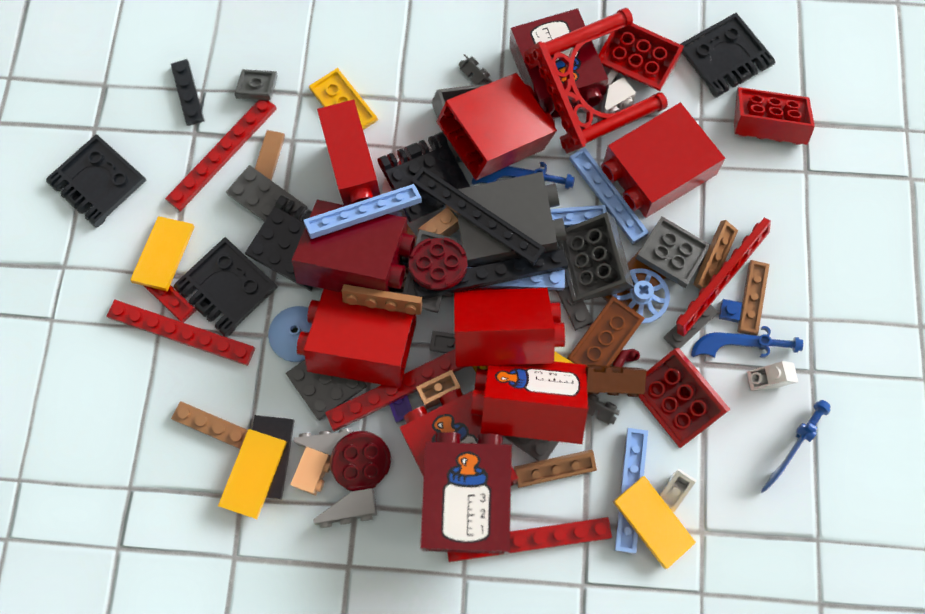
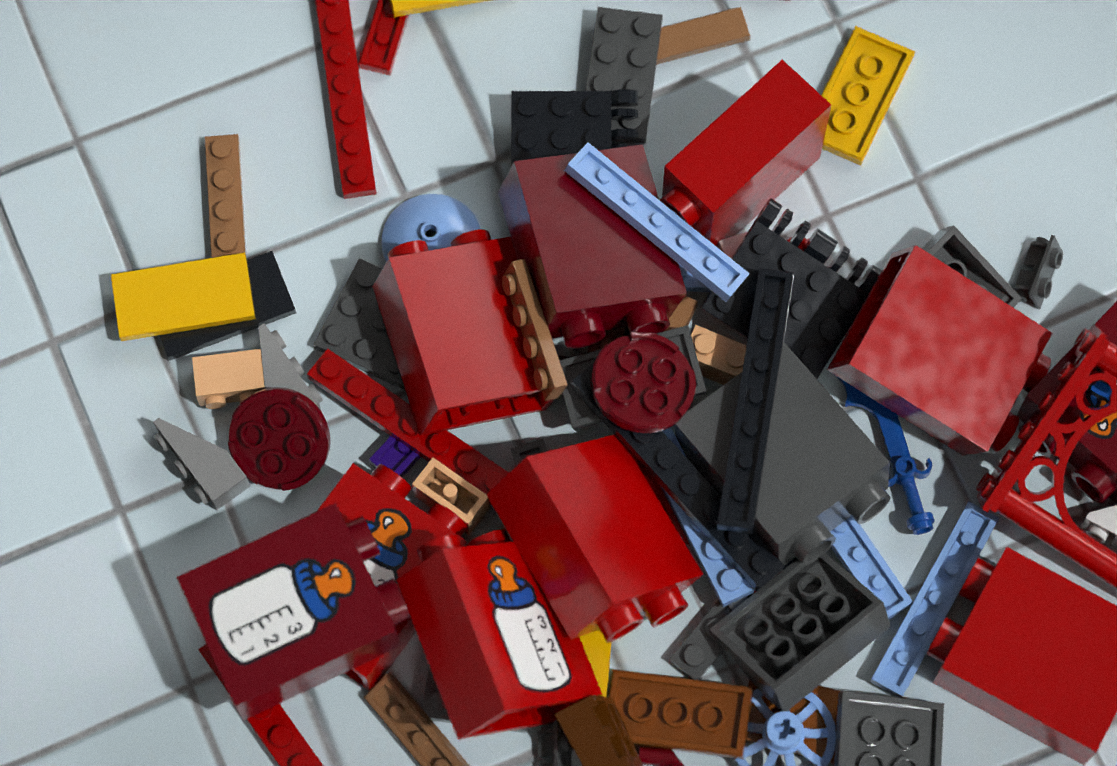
camera: 60 degrees right, 0 degrees up
black hinge [174,237,278,337] -> none

